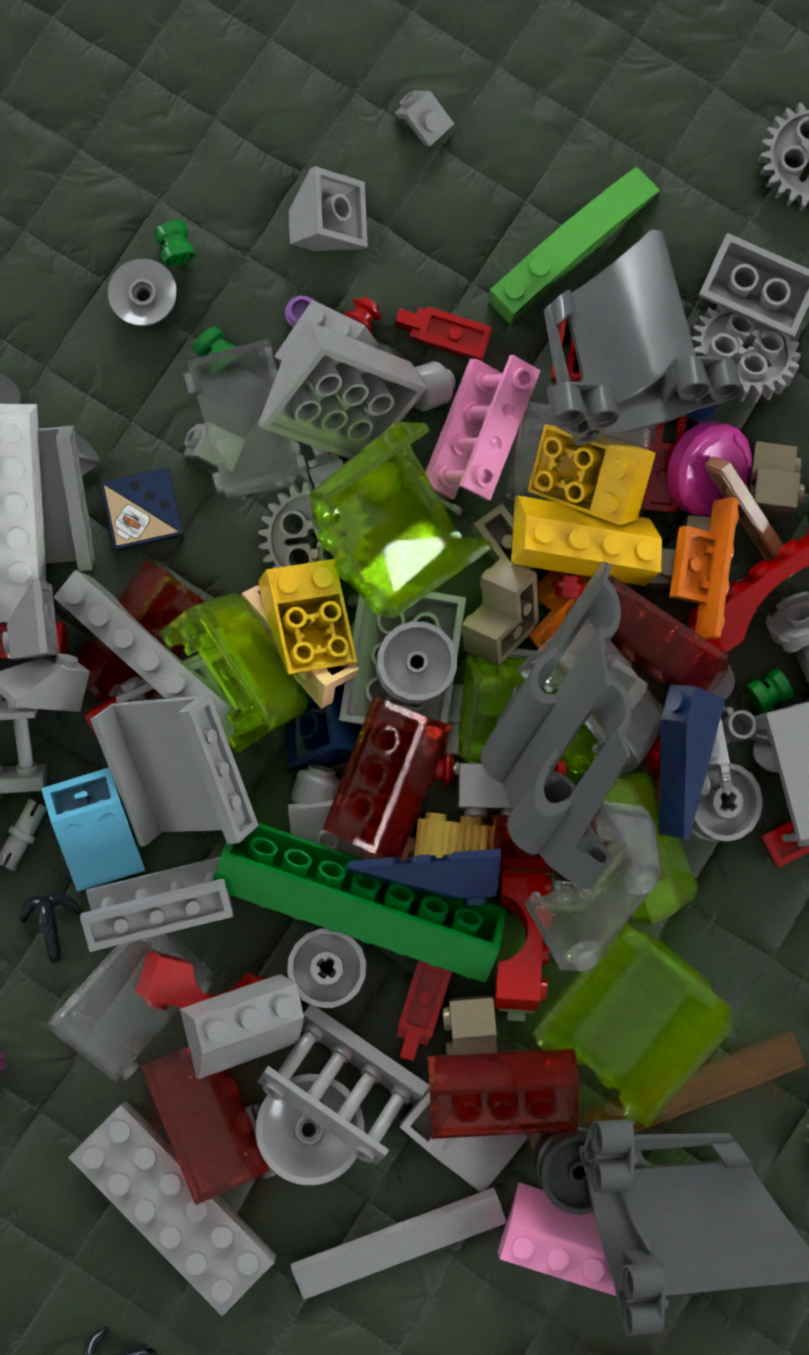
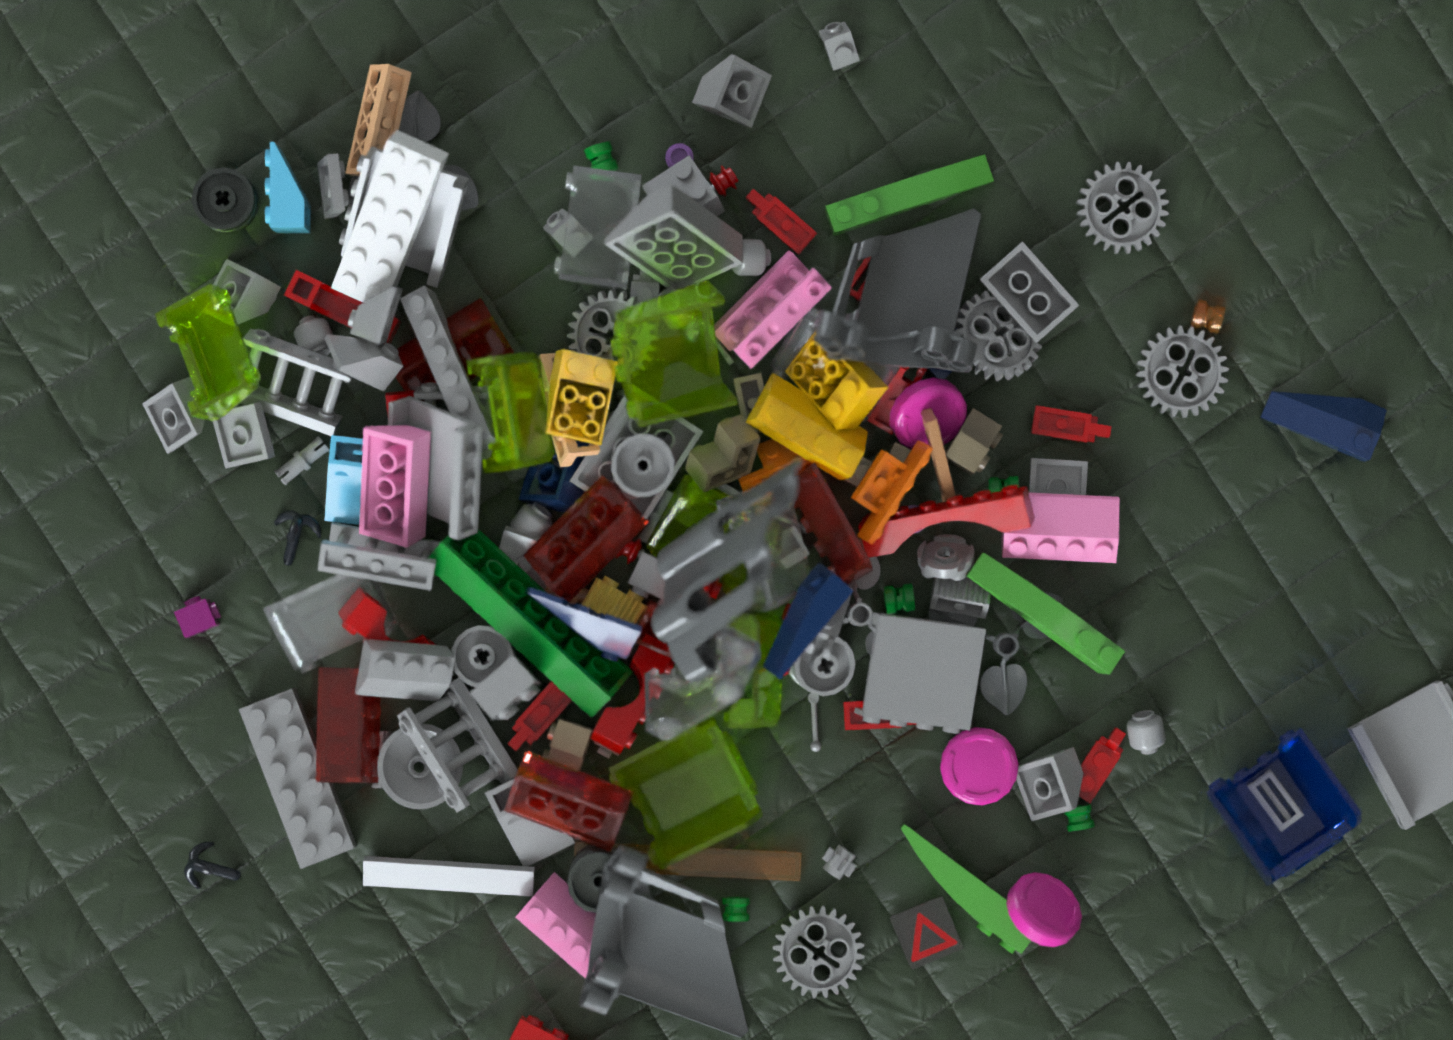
camera: 25 degrees right, 5 degrees up
tile [100,467,184,551] -> none
light grey dish [108,258,177,326] -> none
green wheel [153,220,196,267] -> none
red plate [552,575,586,599] -> none
none -> bright pink slope [359,425,431,548]
none -> light grey slope [470,655,542,720]
none -> green wheel [722,897,750,922]
none -> light grey hinge [808,693,821,752]

